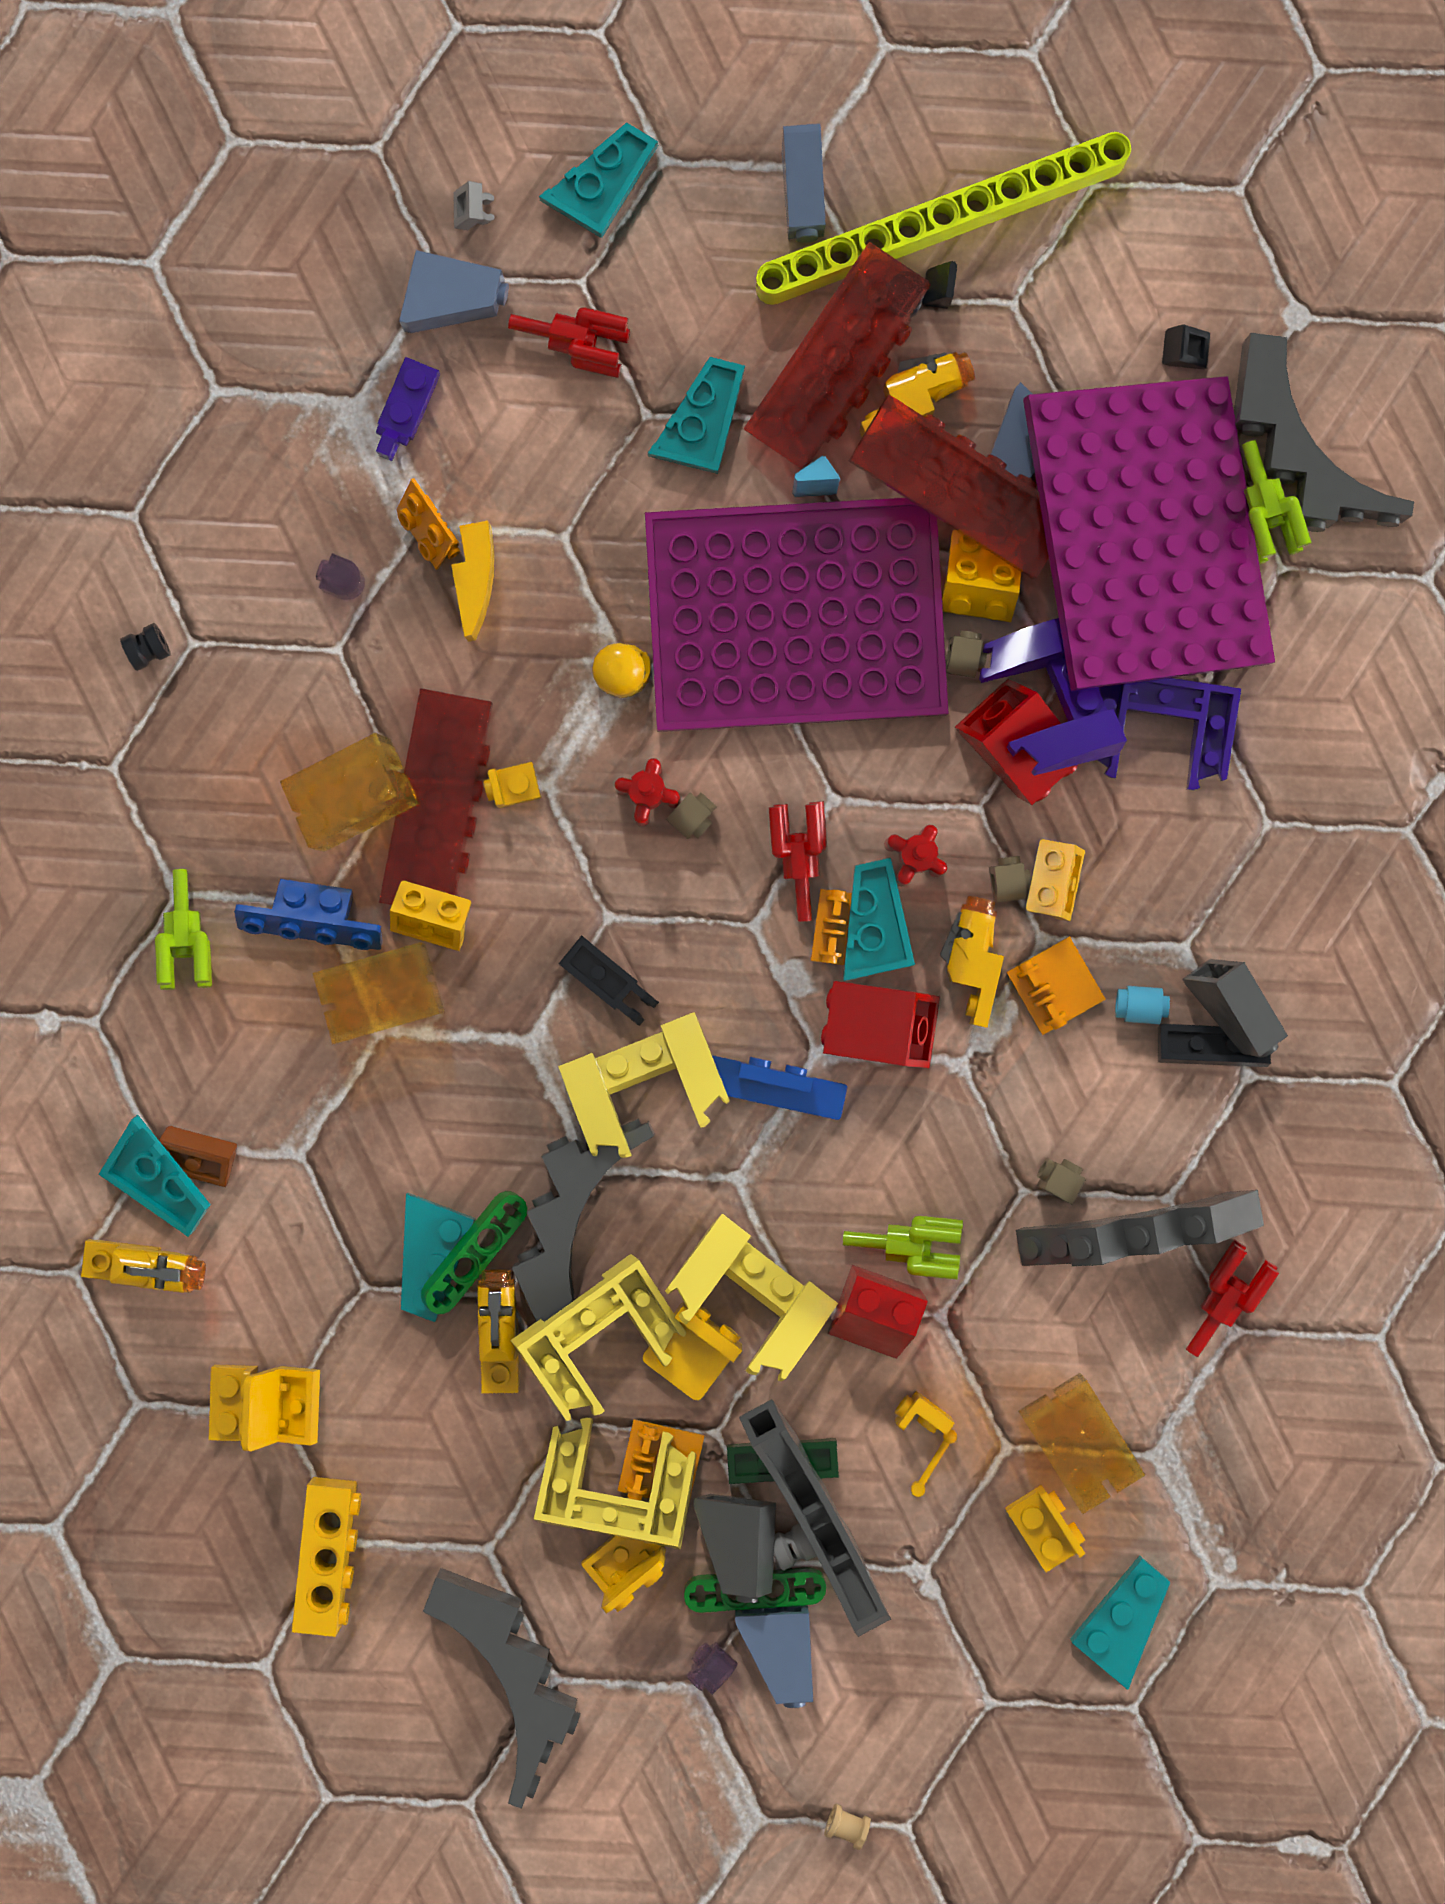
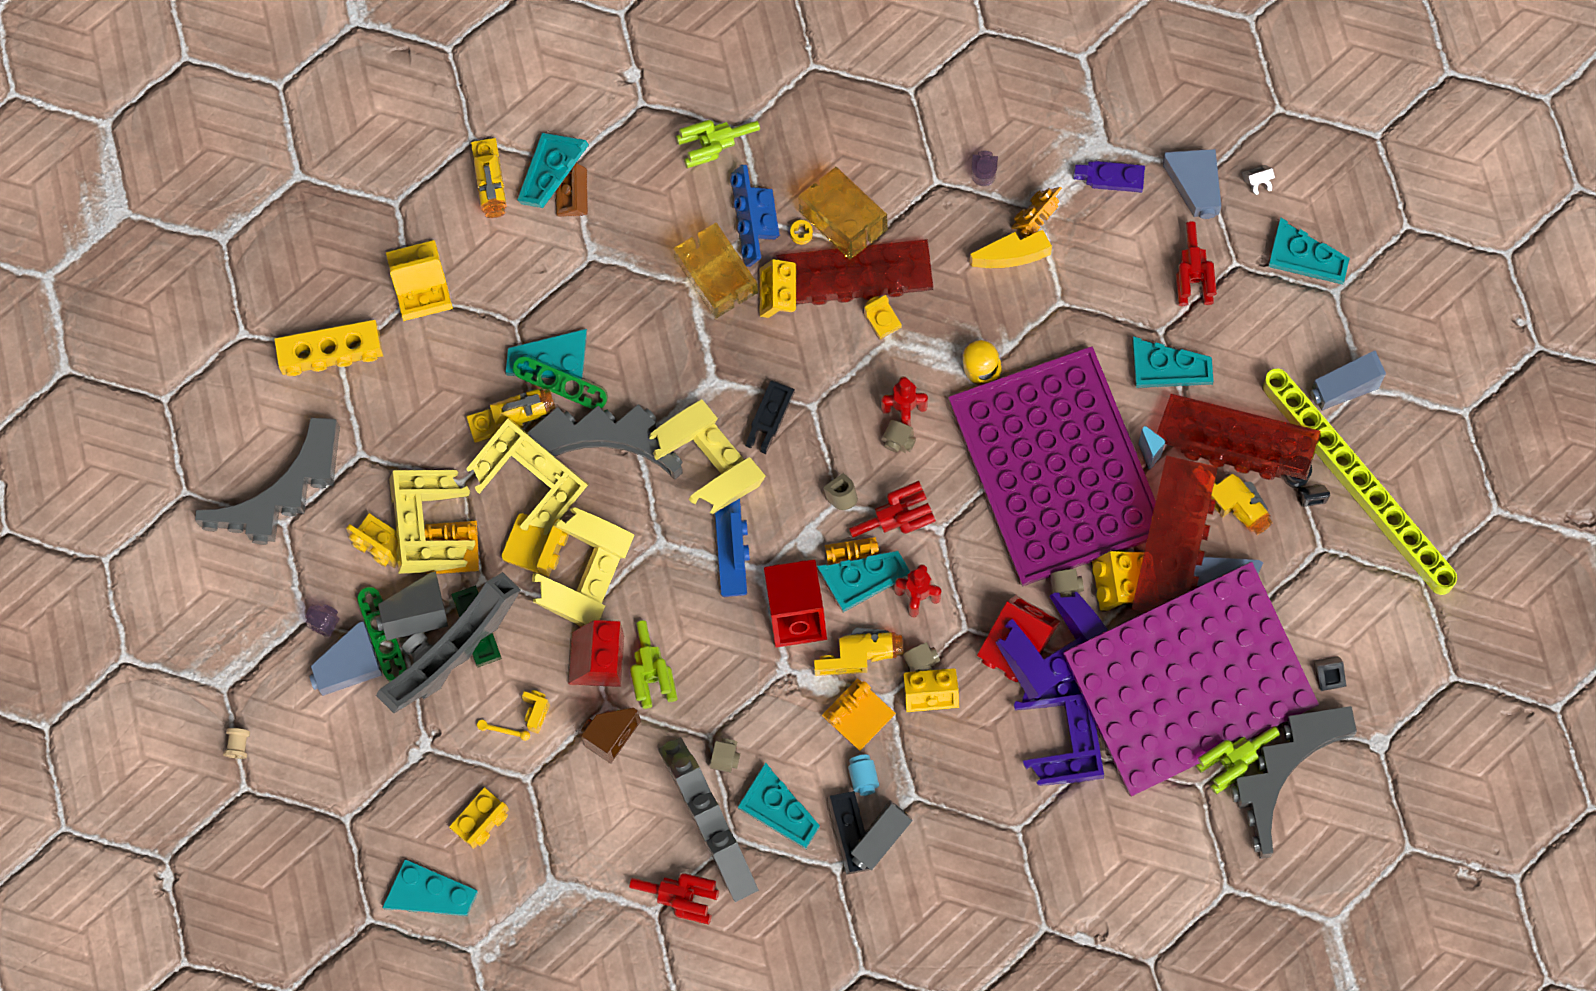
camera: 75 degrees right, 15 degrees down
black wheel [120,623,171,671] -> none
clear yellow piece [1018,1373,1145,1514] -> none
none -> reddish brown slope [581,708,641,764]
none -> teal wing [738,763,820,850]
none -> yellow bush [790,220,813,245]
none -> dark tan plate [823,473,858,510]

